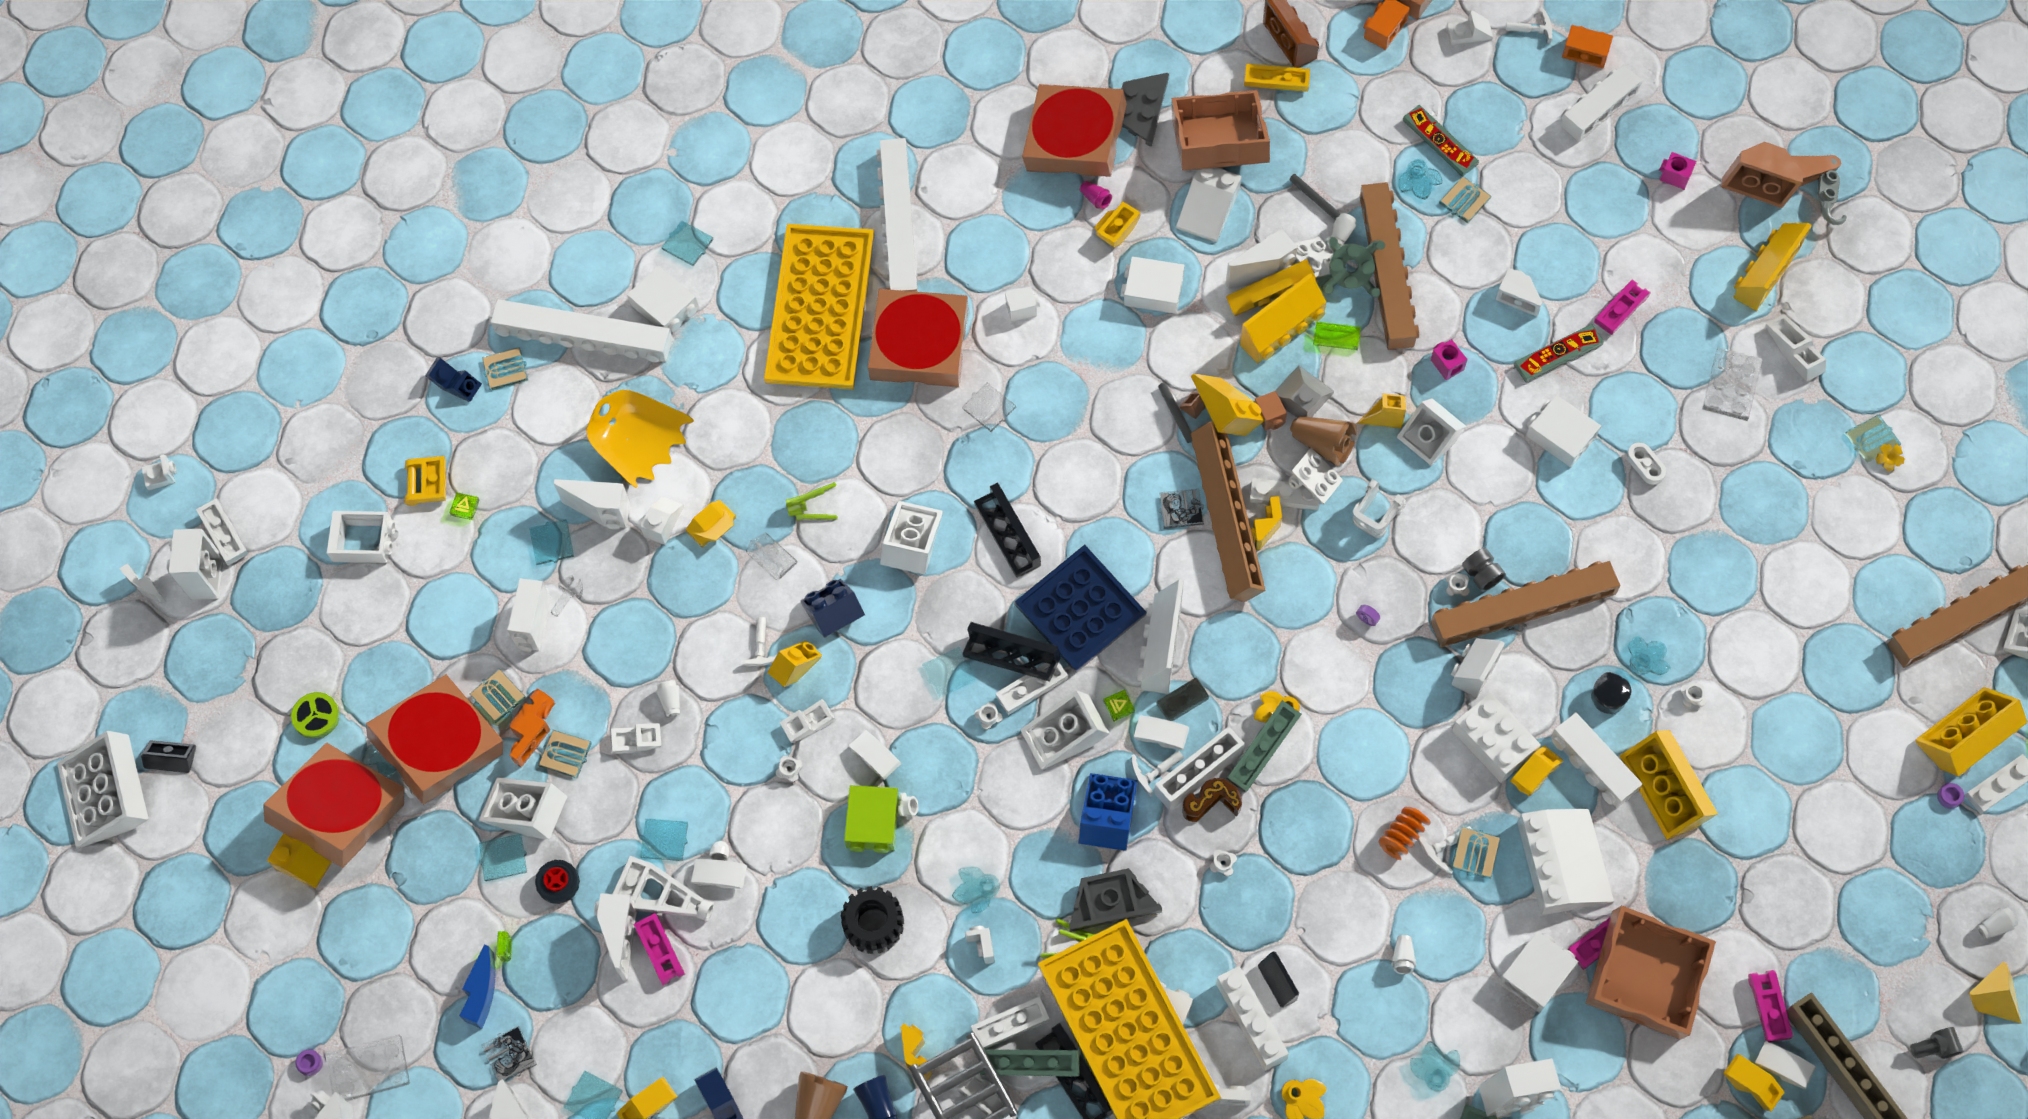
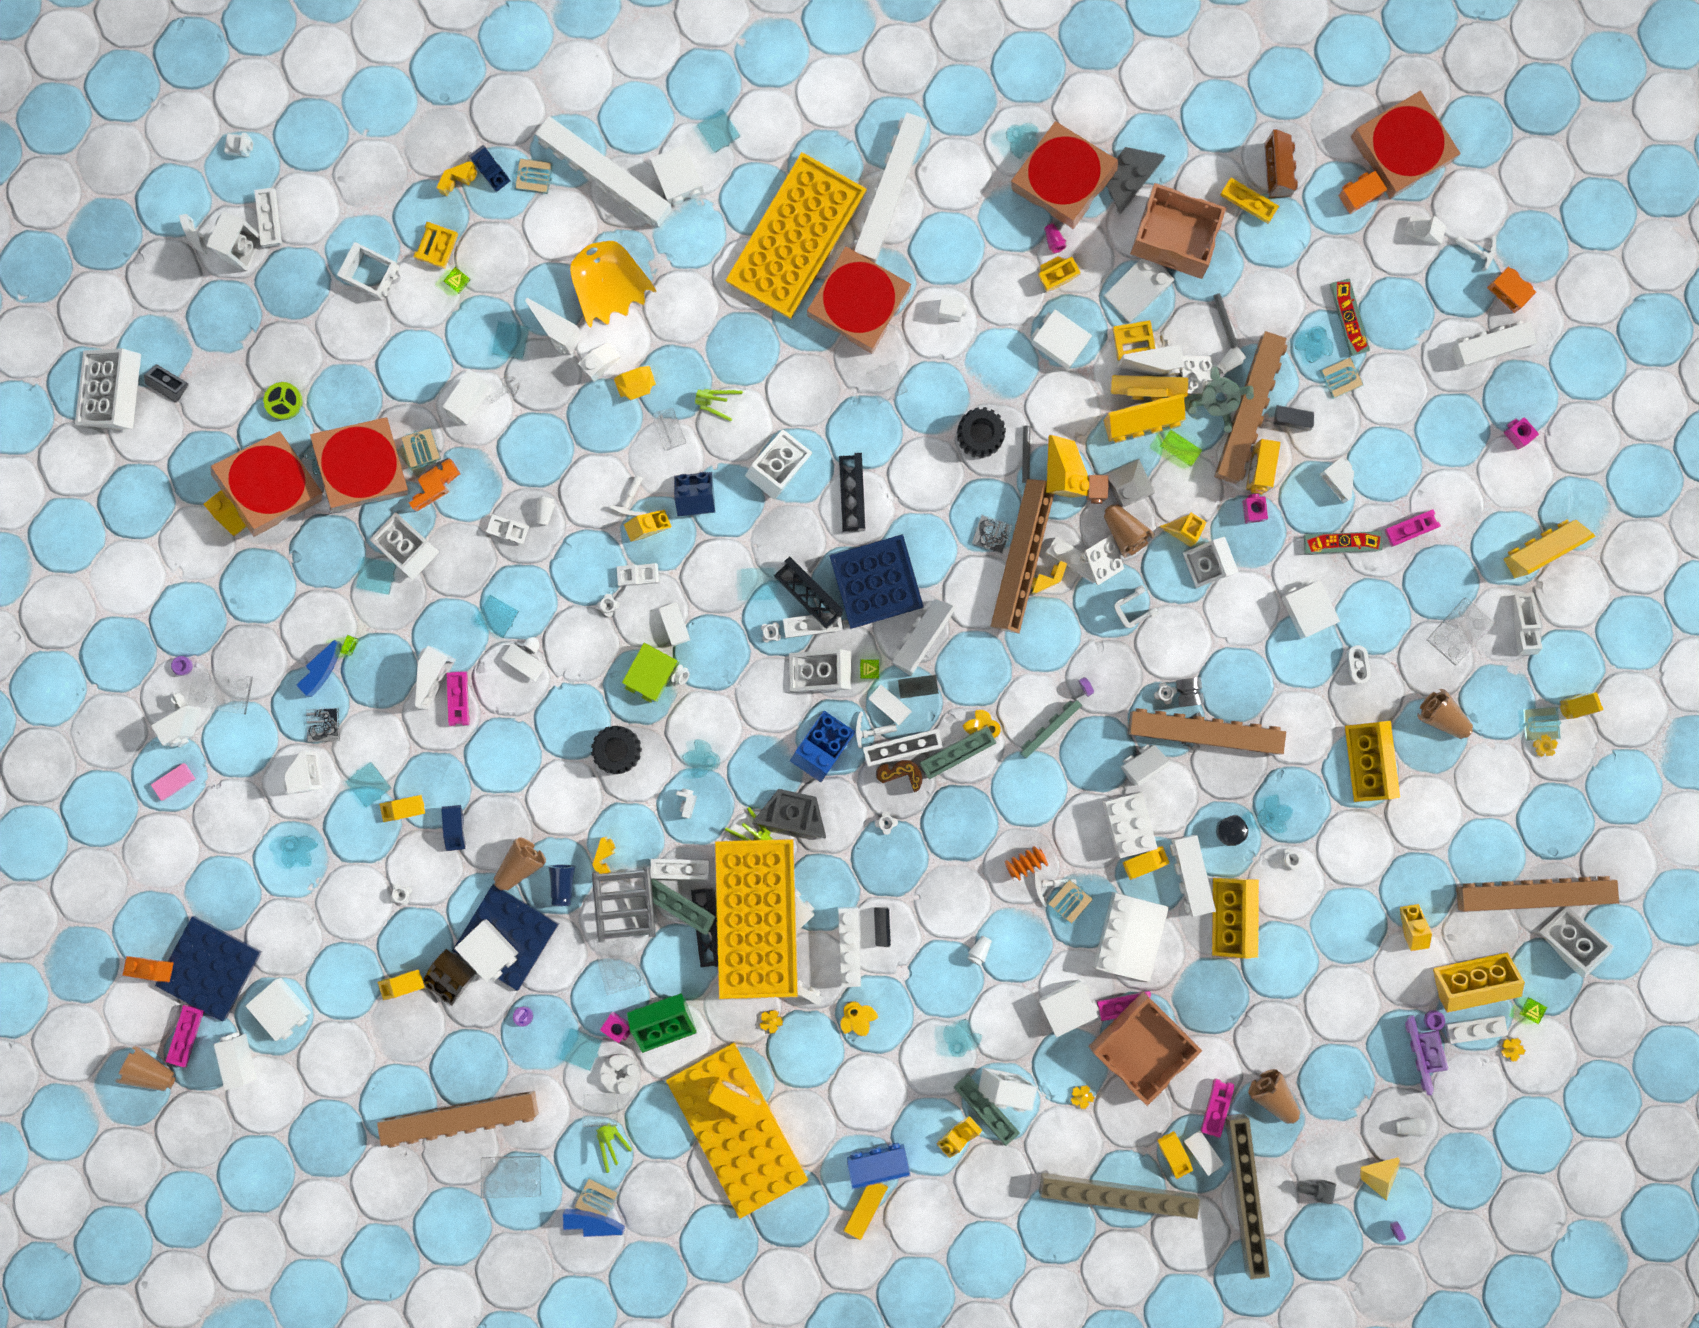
camera: 20 degrees right, 20 degrees up
black wheel [535,860,580,904] -> none
piece [538,730,592,778] -> none
white plate [613,856,714,921] -> none
nougat slope [1180,391,1206,419] -> none
nougat slope [1721,142,1847,225] -> none
none -> yellow slope [436,161,477,196]
none -> black tyre [957,407,1006,458]
none -> clear light blue plate [1006,123,1039,159]
none -> sand green plate [1020,700,1082,759]
none -> yellow plant [1071,1085,1095,1109]
none -> yellow plate [1112,320,1156,361]
none -> yellow brick [1246,439,1281,495]
none -> medium nougat cone [1248,1069,1300,1124]
none -> black slope [1273,405,1314,431]
none -> yellow slope [1345,721,1400,802]
none -> yellow slope [1400,904,1432,951]
none -> medium lavender bracket [1405,1015,1449,1096]
none -> medium nougat cone [1417,689,1473,739]
none -> yellow slope [1560,692,1603,719]

